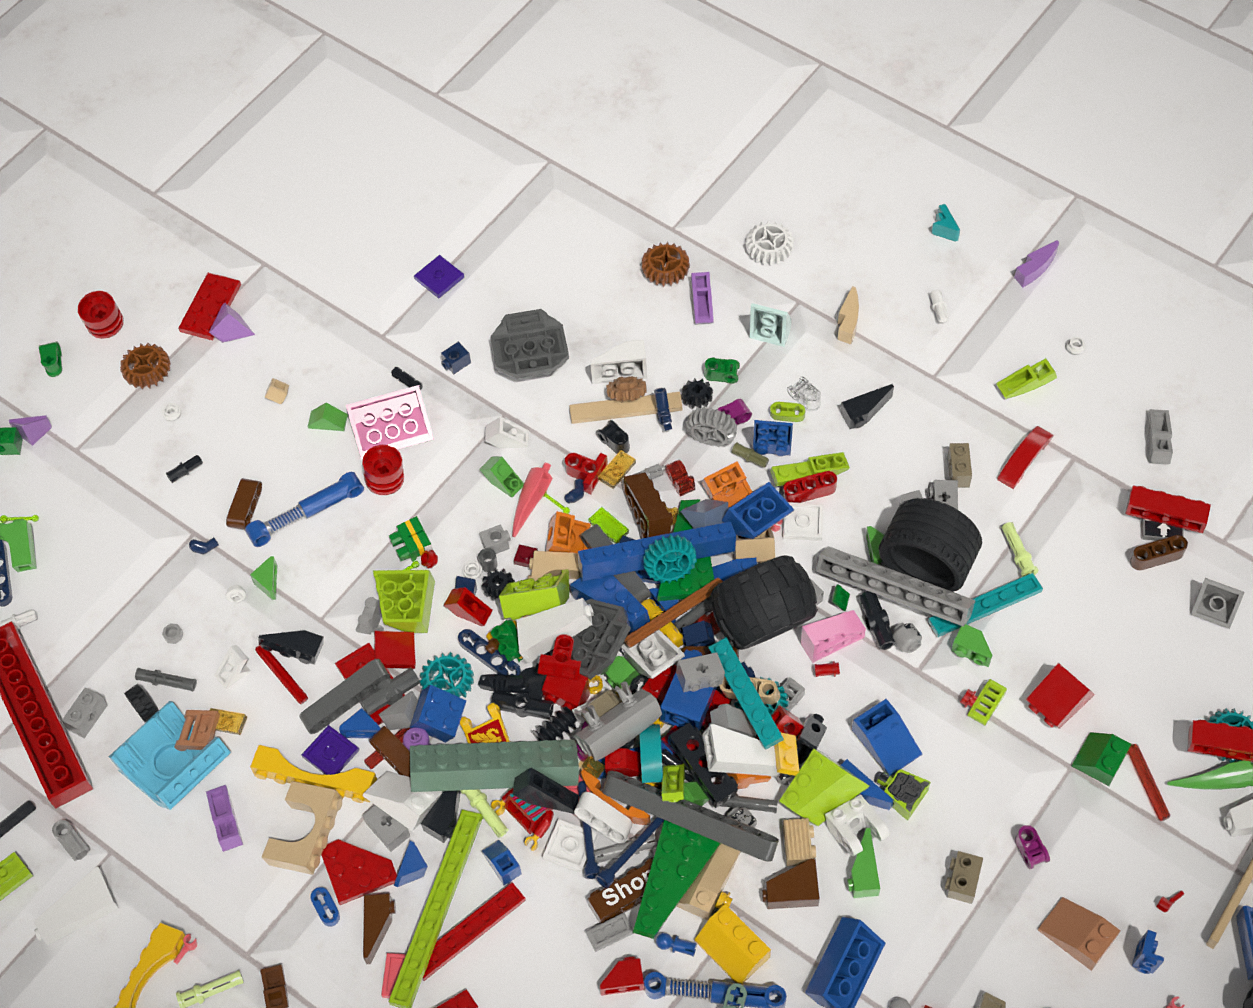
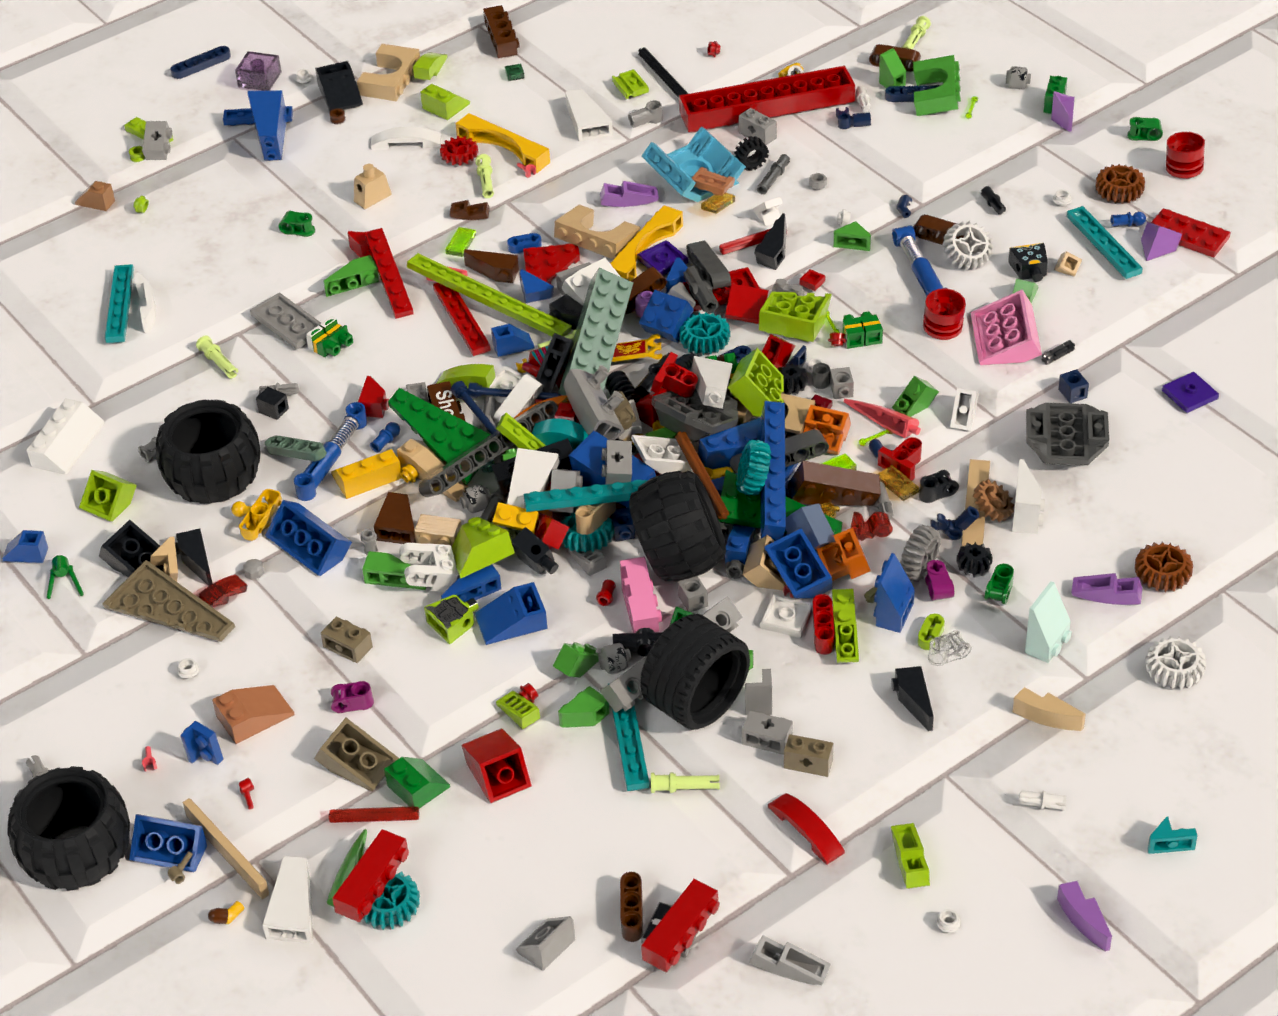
camera: 105 degrees right, 15 degrees down
none -> dark tan slope [314,717,399,792]
none -> light grey pin [360,529,378,555]
none -> lime slope [436,364,496,388]
none -> clear neon green tile [445,227,476,257]
none -> bright green slope [553,642,599,678]
none -> red plate [799,269,825,291]
none -> dark blue bar [836,107,871,129]
none -> white gear [943,221,993,270]
none -> black torso [1008,243,1048,282]
none -> teal plate [1067,206,1143,279]
none -> blue pin [1110,211,1146,227]

